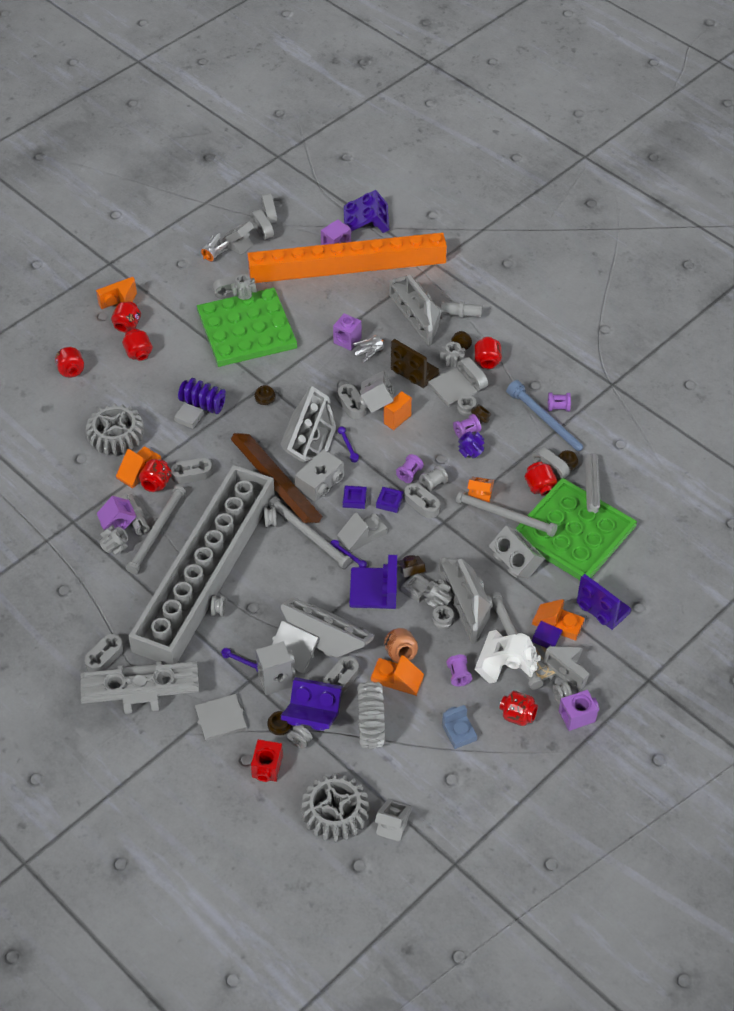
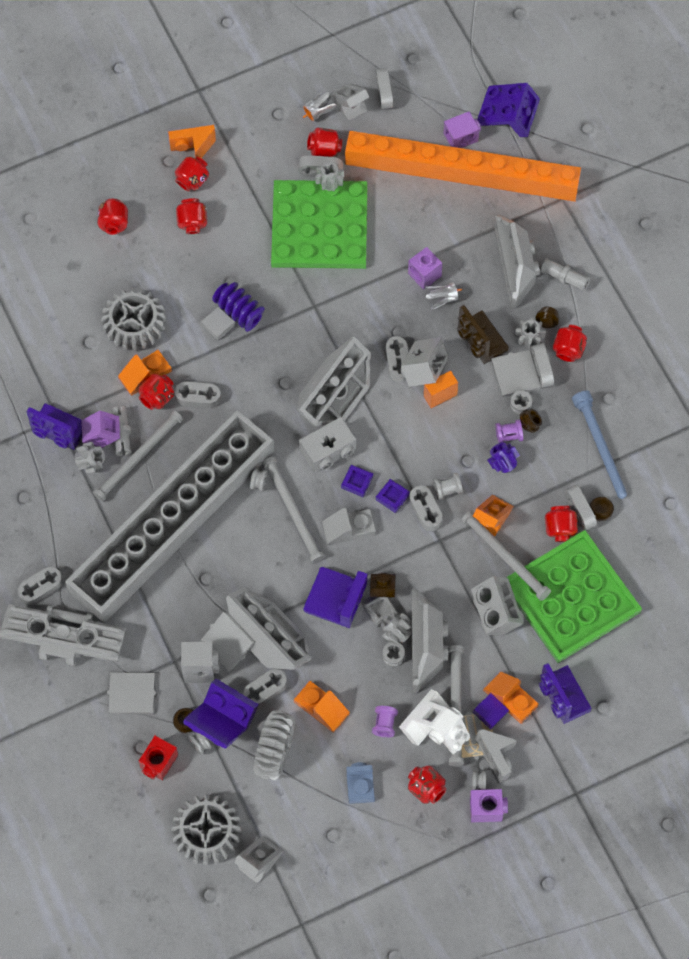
camera: 20 degrees right, 15 degrees up
light grey bush [211,595,225,617] -> none
dark purple hinge [221,648,258,672] -> none
reddish brown tile [231,433,323,523] -> none
dark brown plate [254,385,276,405] -> none
light grey beam [261,193,277,224] -> none
dark purple hinge [330,540,367,568] -> none
dark purple hinge [337,426,359,463] -> none
nougat head [384,628,418,663] -> none
medium lavender bush [396,454,424,483] -> none
medium lavender bush [548,392,571,412] -> none
light grey axle [585,453,600,513] -> none
none -> dark purple bracket [26,403,82,450]
none -> red head [307,127,342,157]

